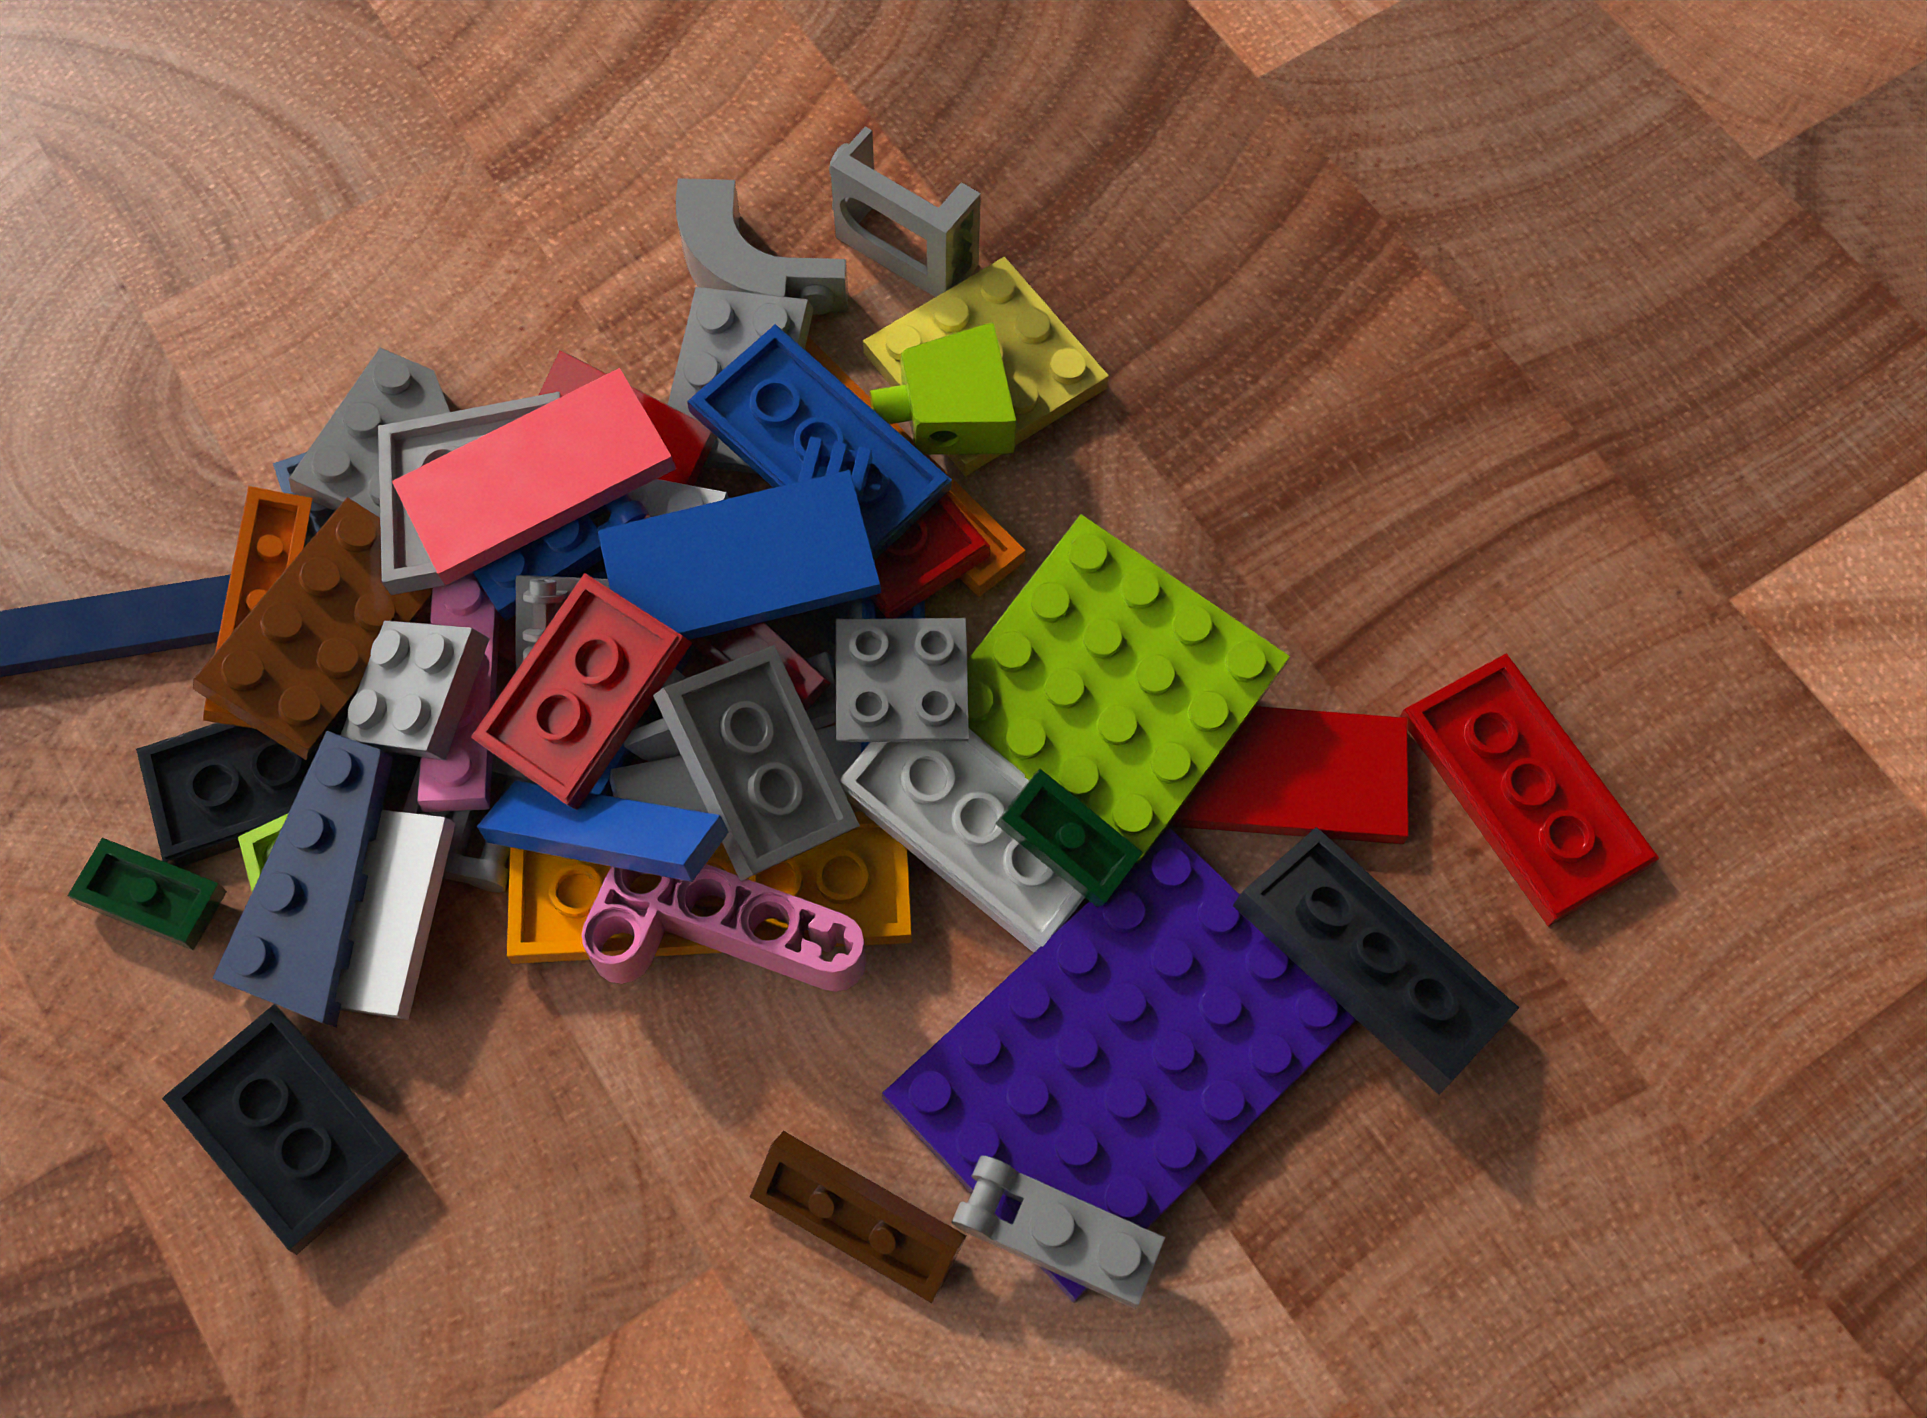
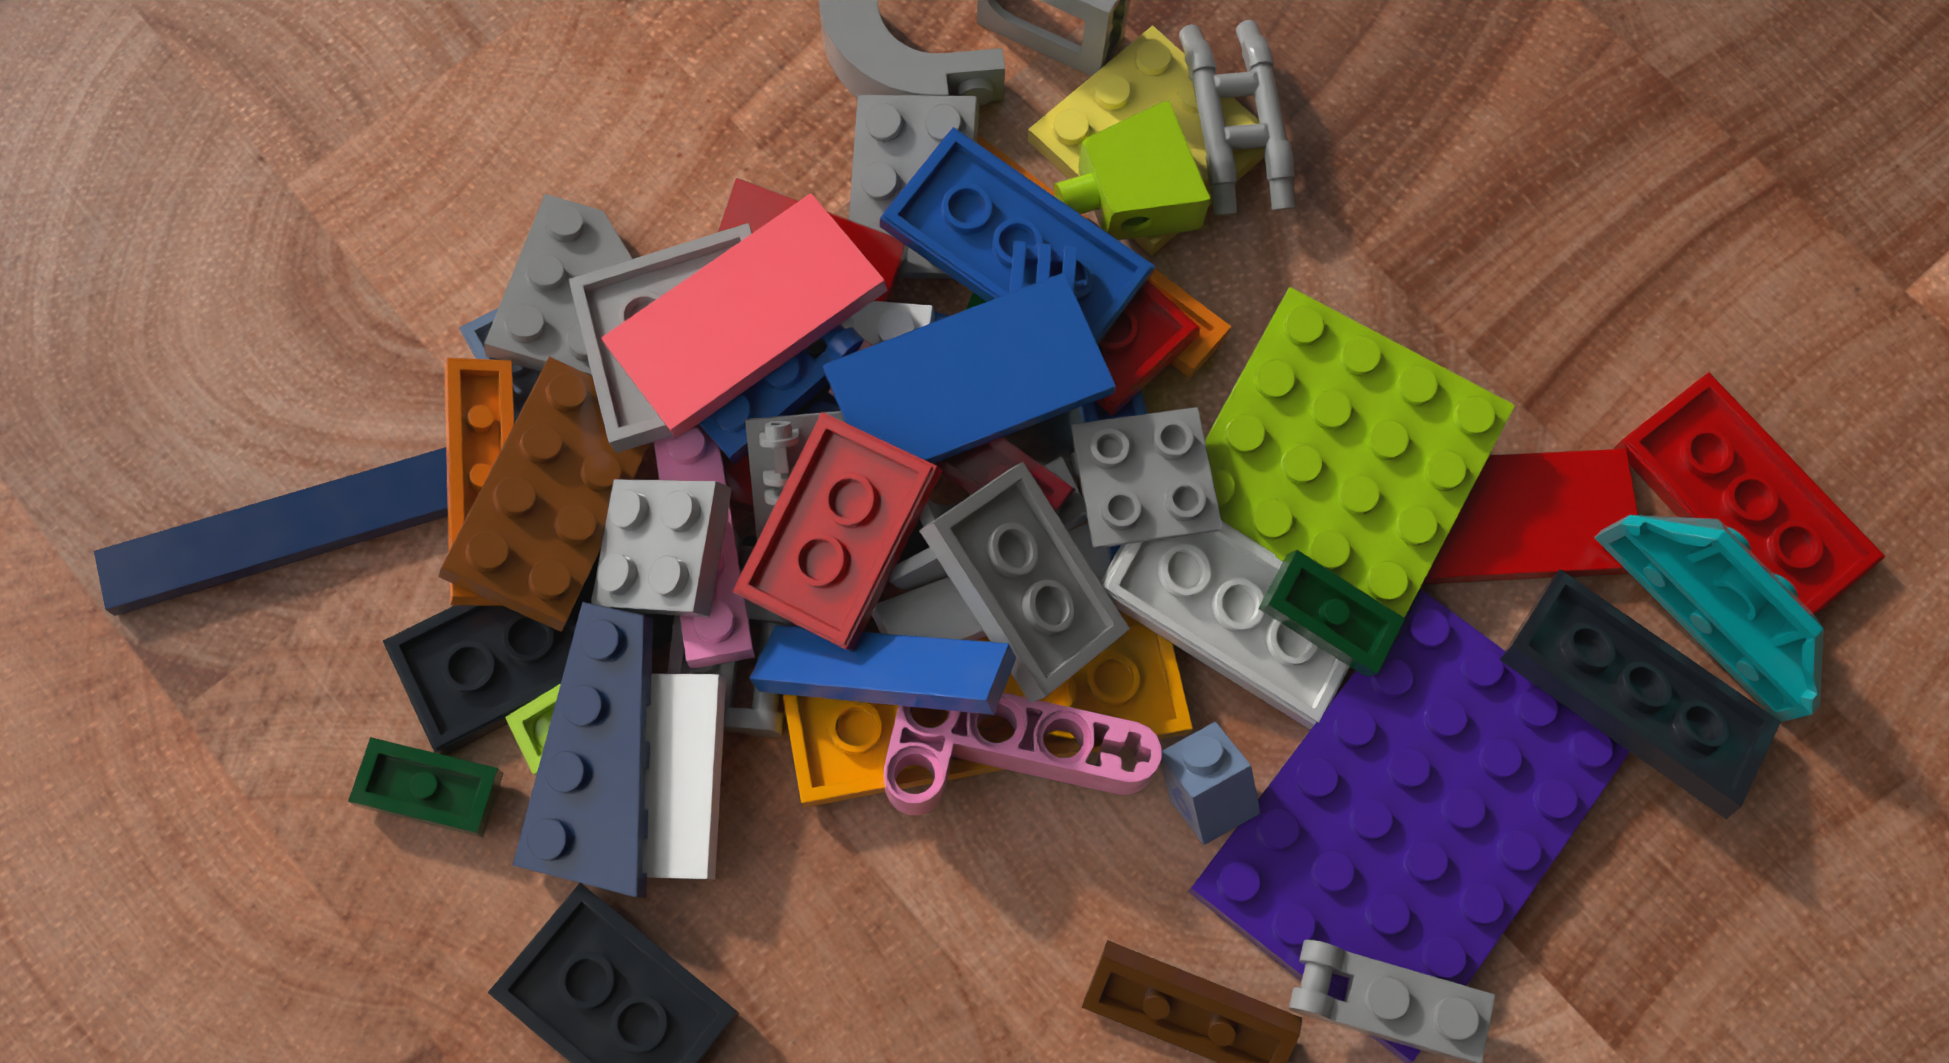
camera: 10 degrees left, 5 degrees up
none -> sand blue brick [1160,721,1260,845]
none -> light grey piece [1179,20,1296,216]
none -> teal wedge [1595,515,1824,722]

